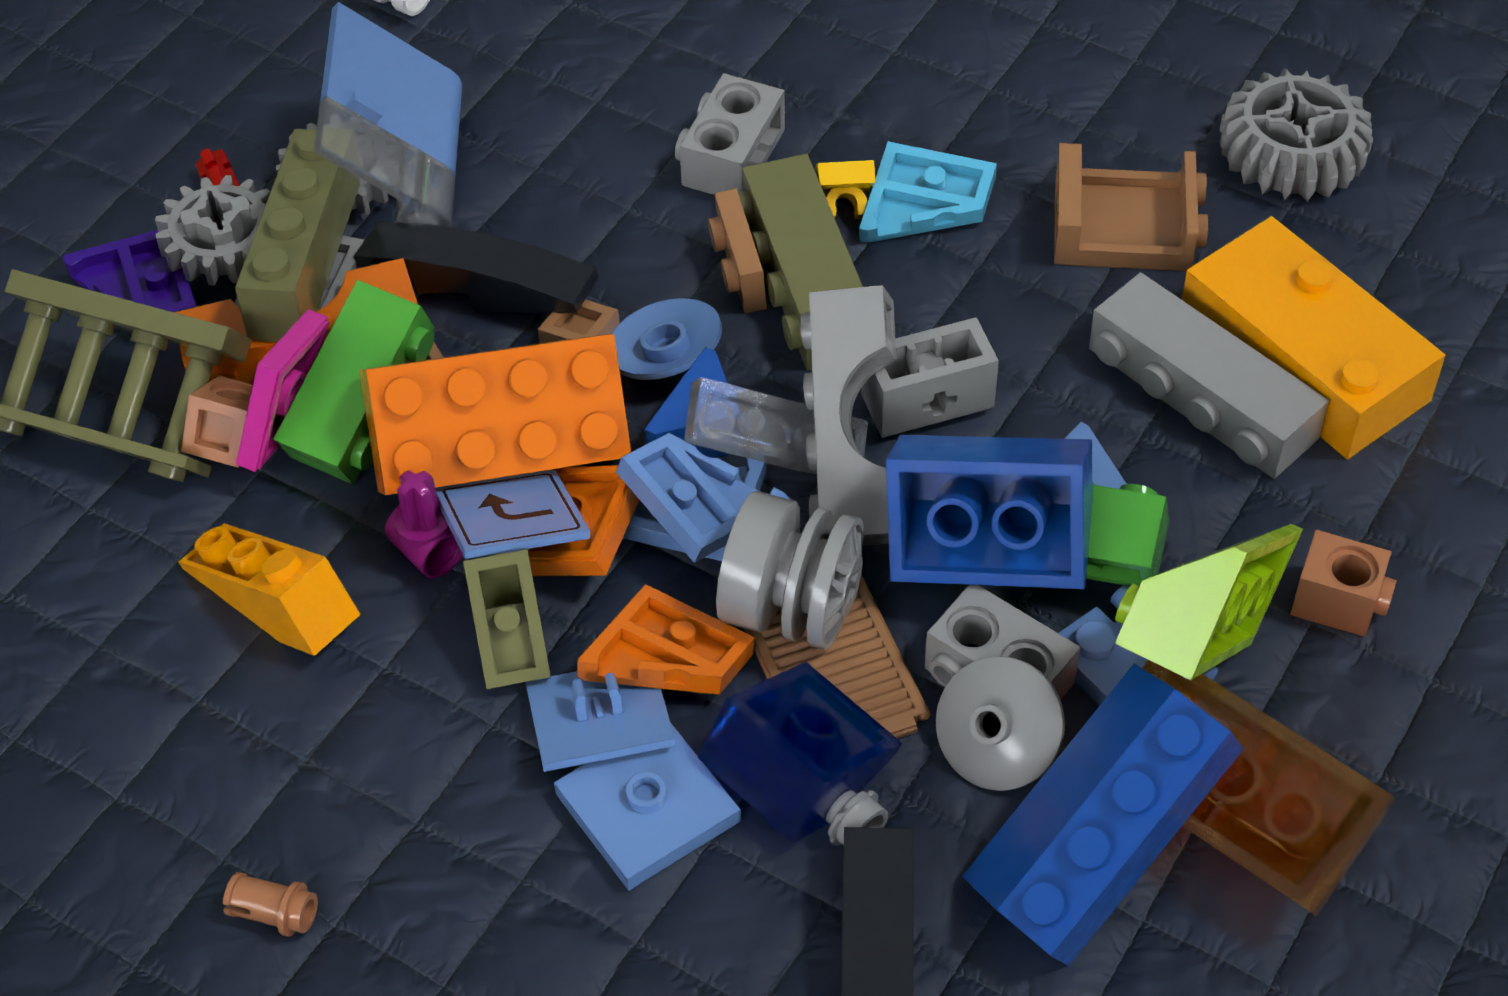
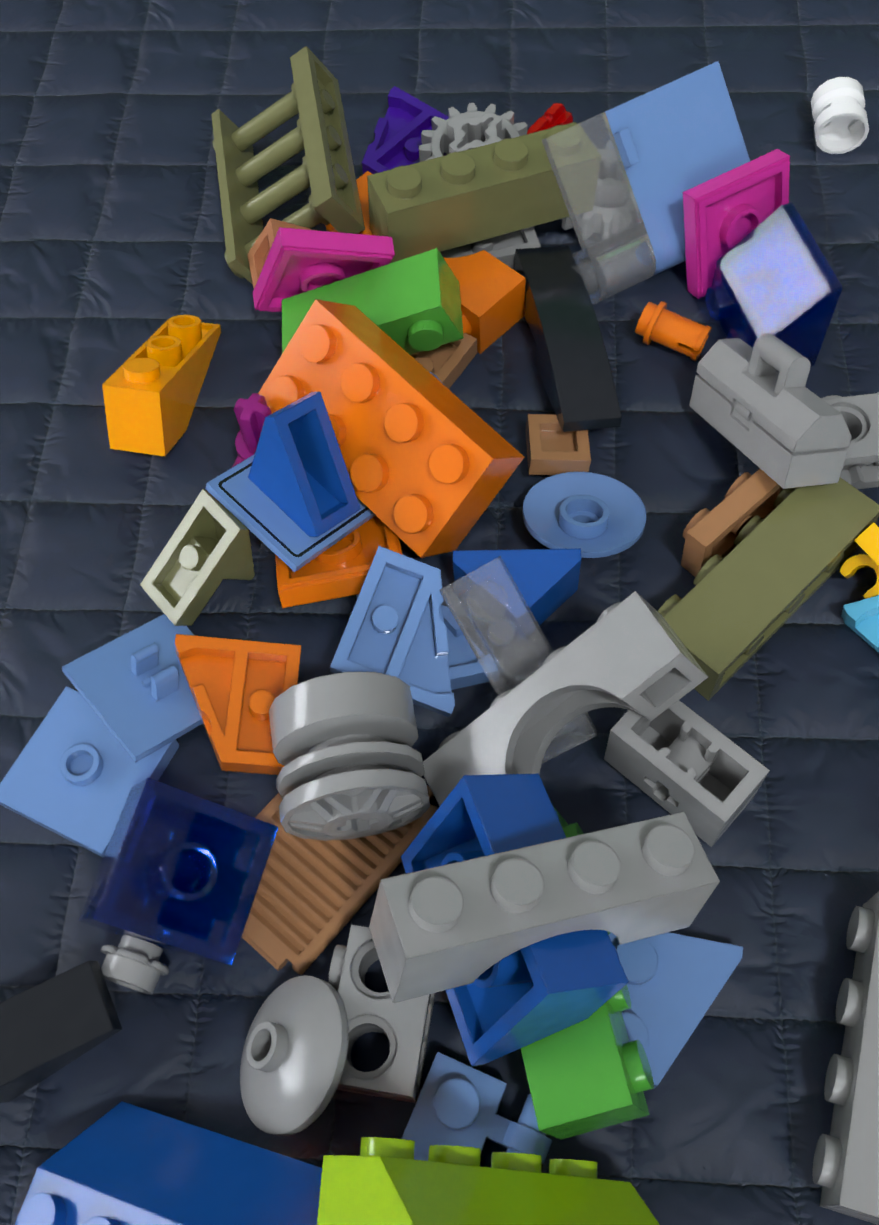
camera: 65 degrees right, 10 degrees up
none -> blue slope [248,392,361,537]
none -> light grey arch [369,812,720,1003]
none -> orange pin [635,301,712,361]
none -> dark pink plate [683,149,790,299]
none -> light grey piece [689,333,852,489]
none -> clear blue slope [706,202,843,372]

